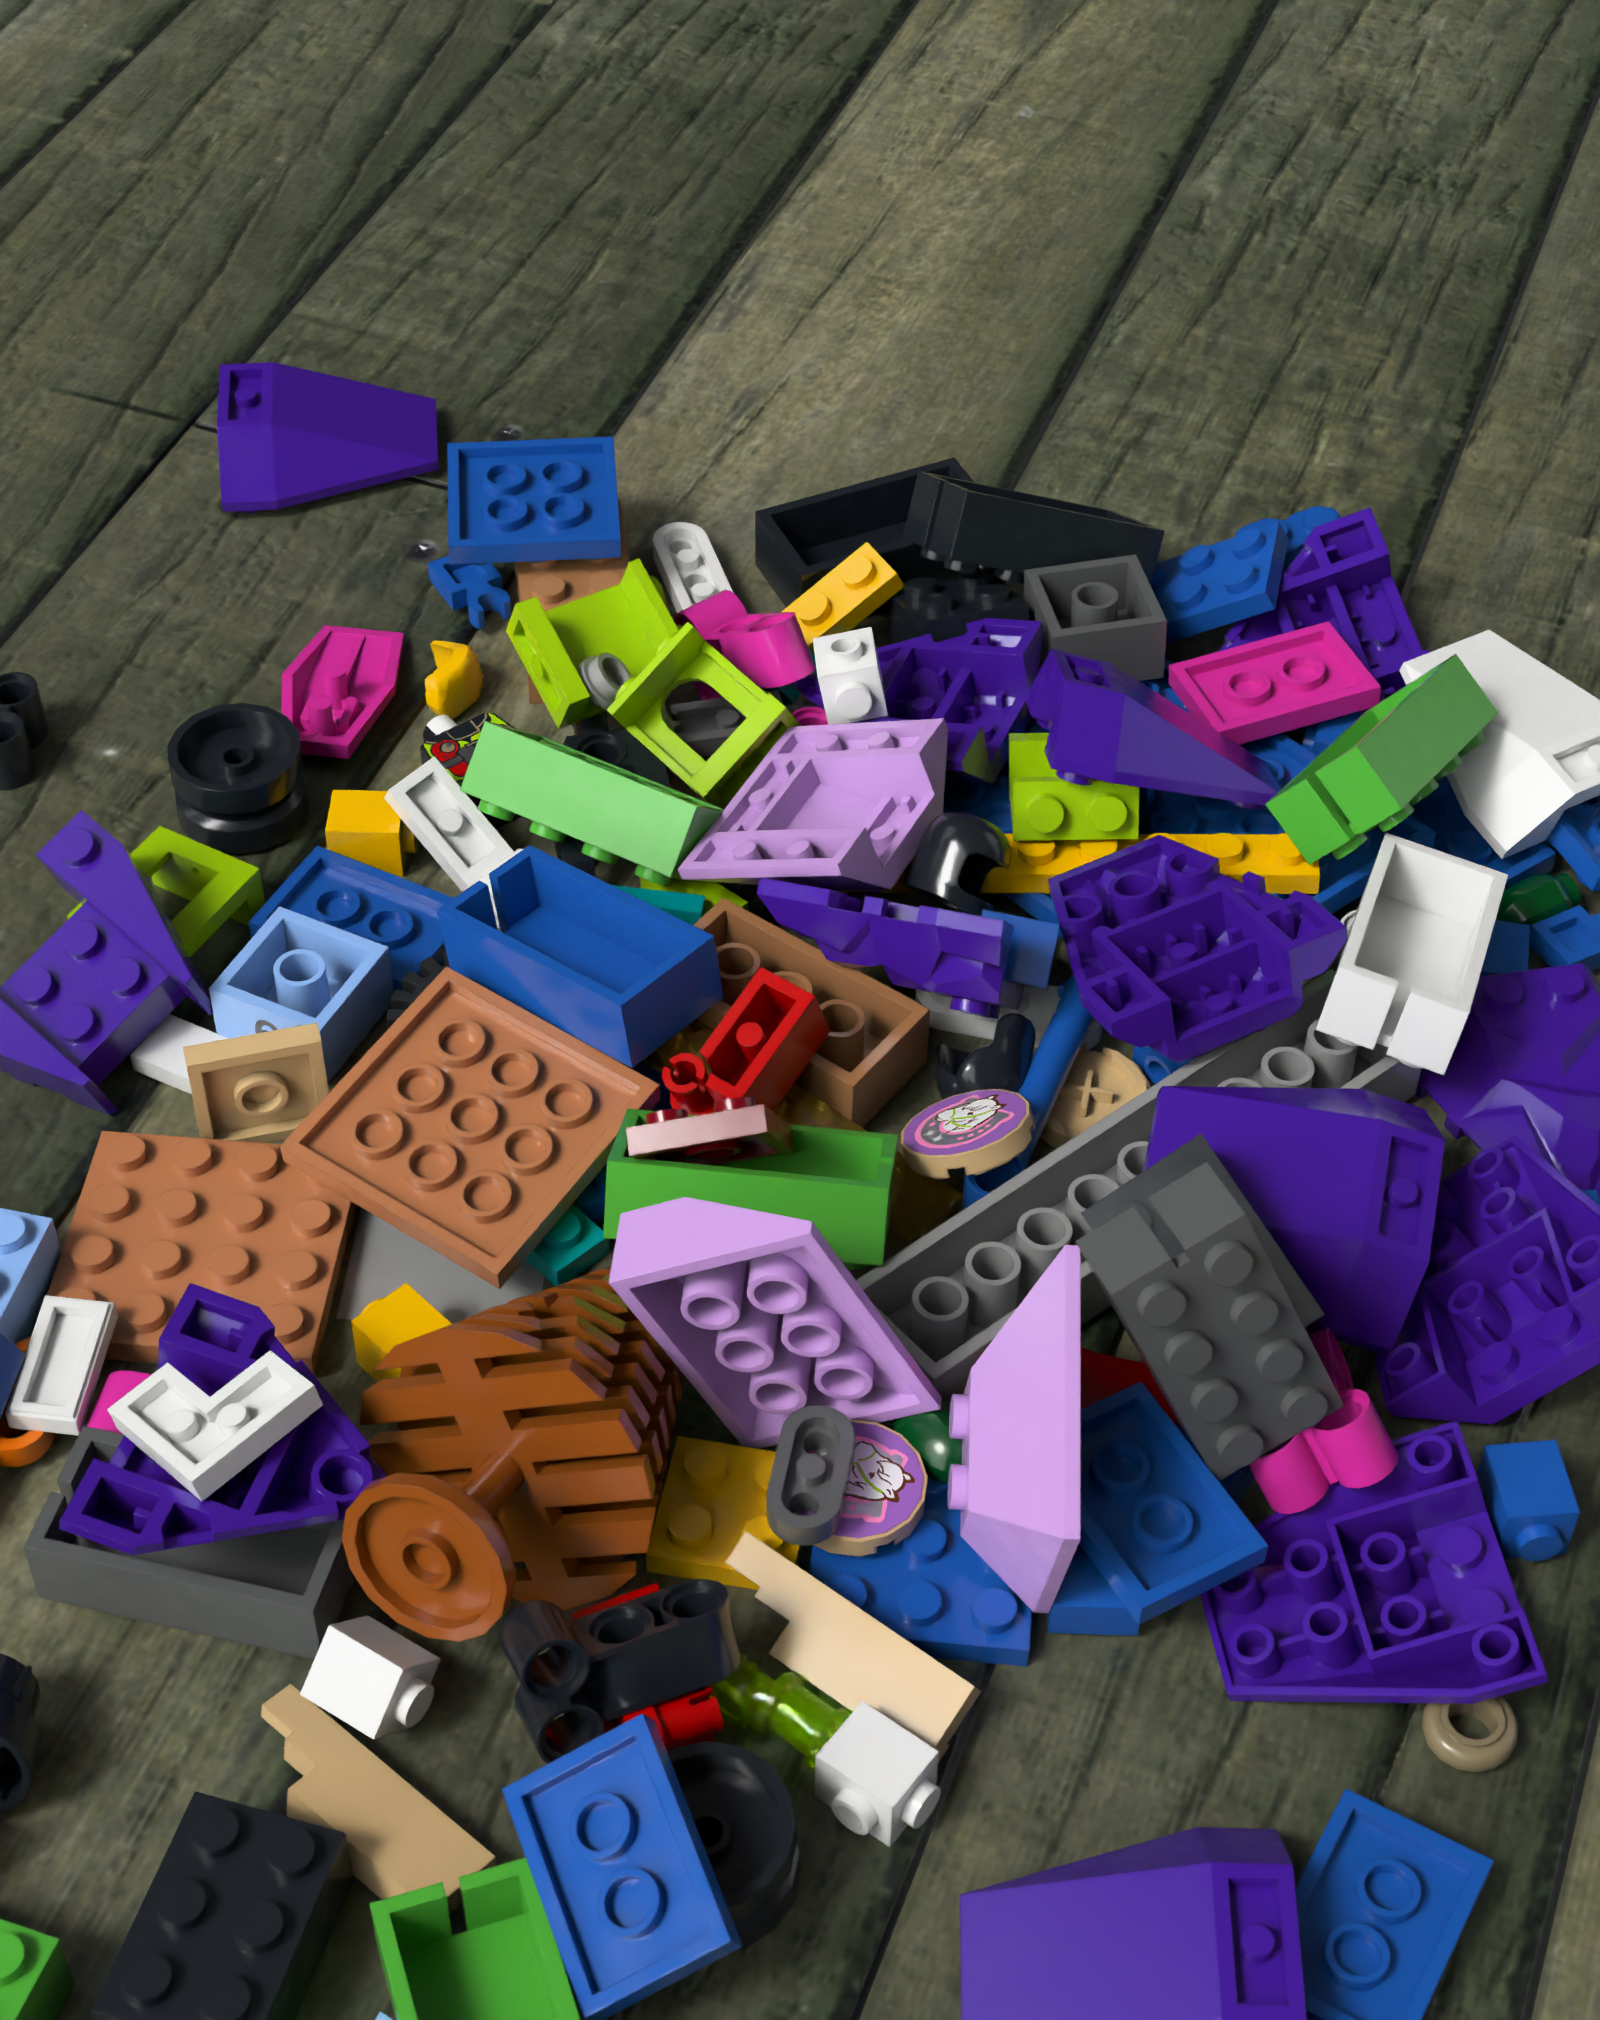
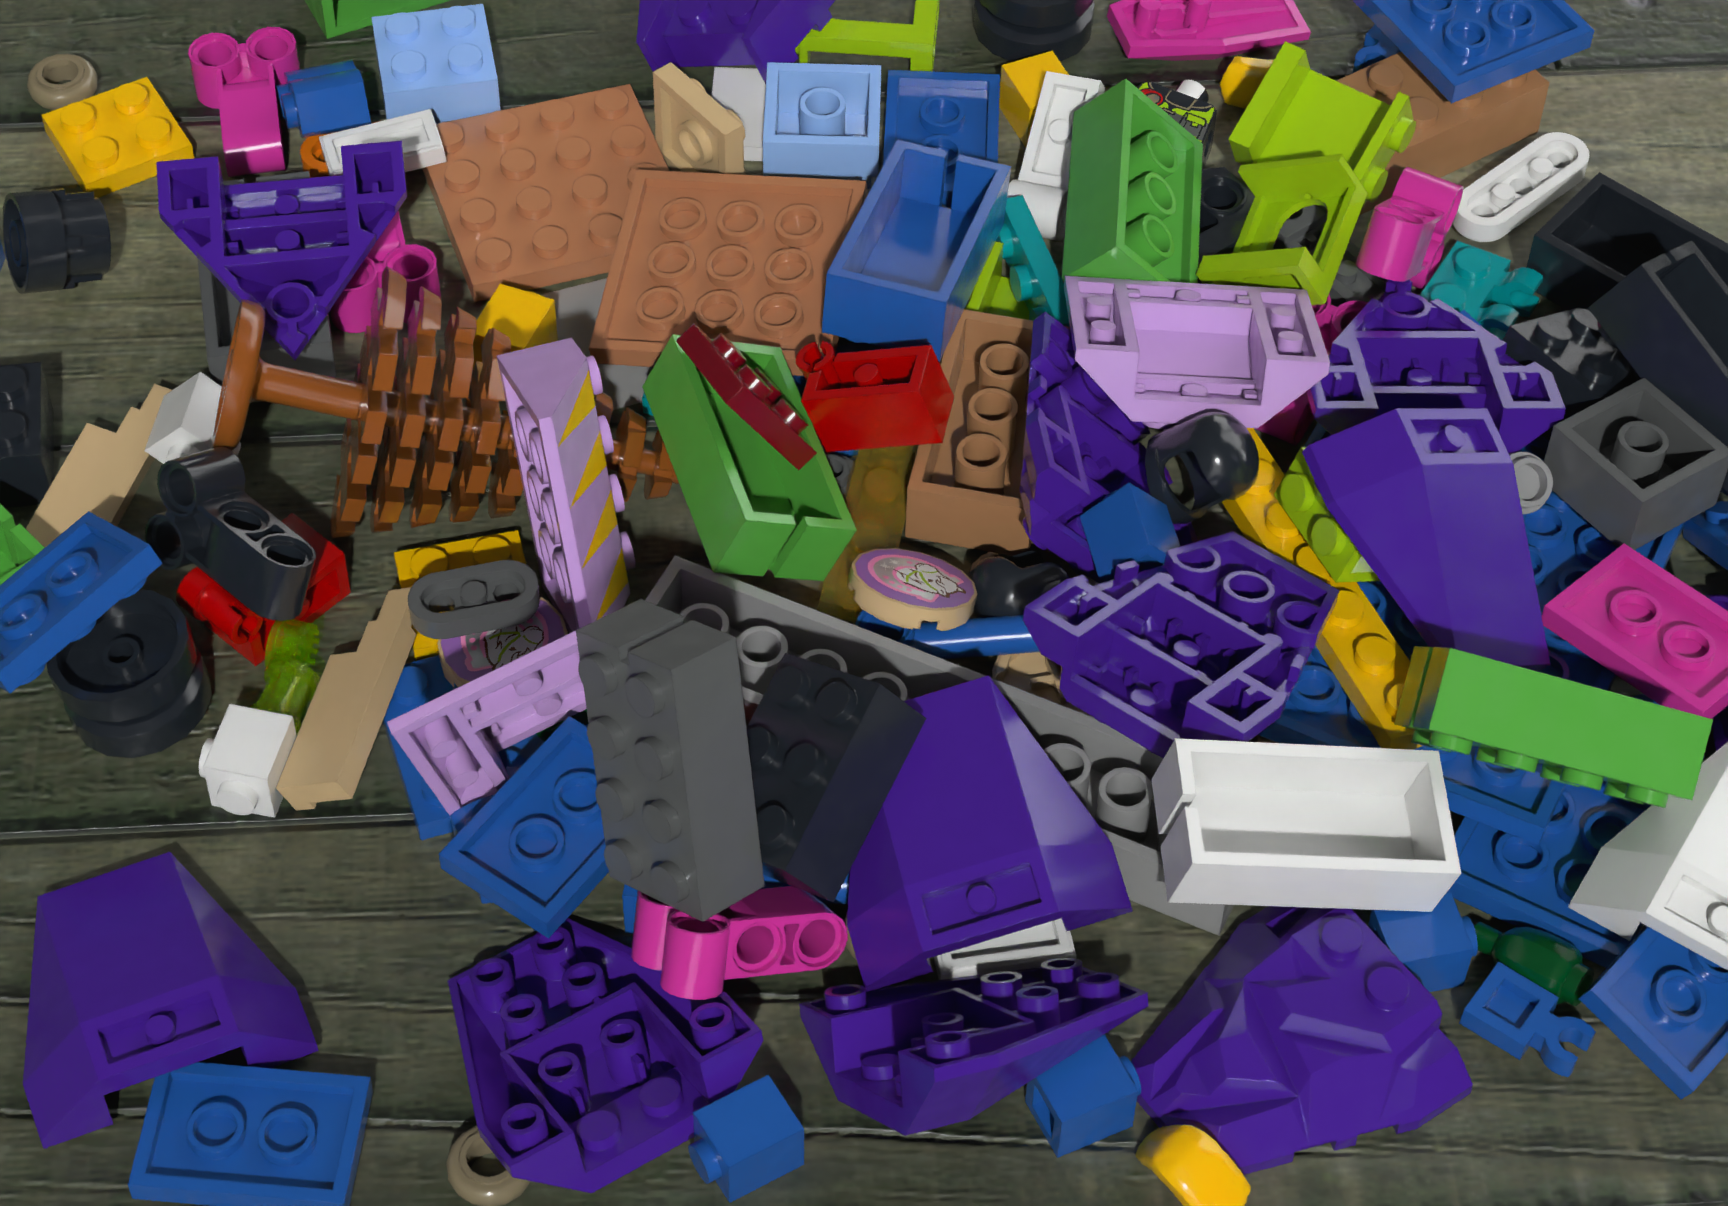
camera: 65 degrees right, 5 degrees up
white plate [107,1350,323,1502] -> none
light grey plate [578,653,632,710] -> none
yellow plate [782,542,904,656] -> none
white brick [813,627,888,725] -> none

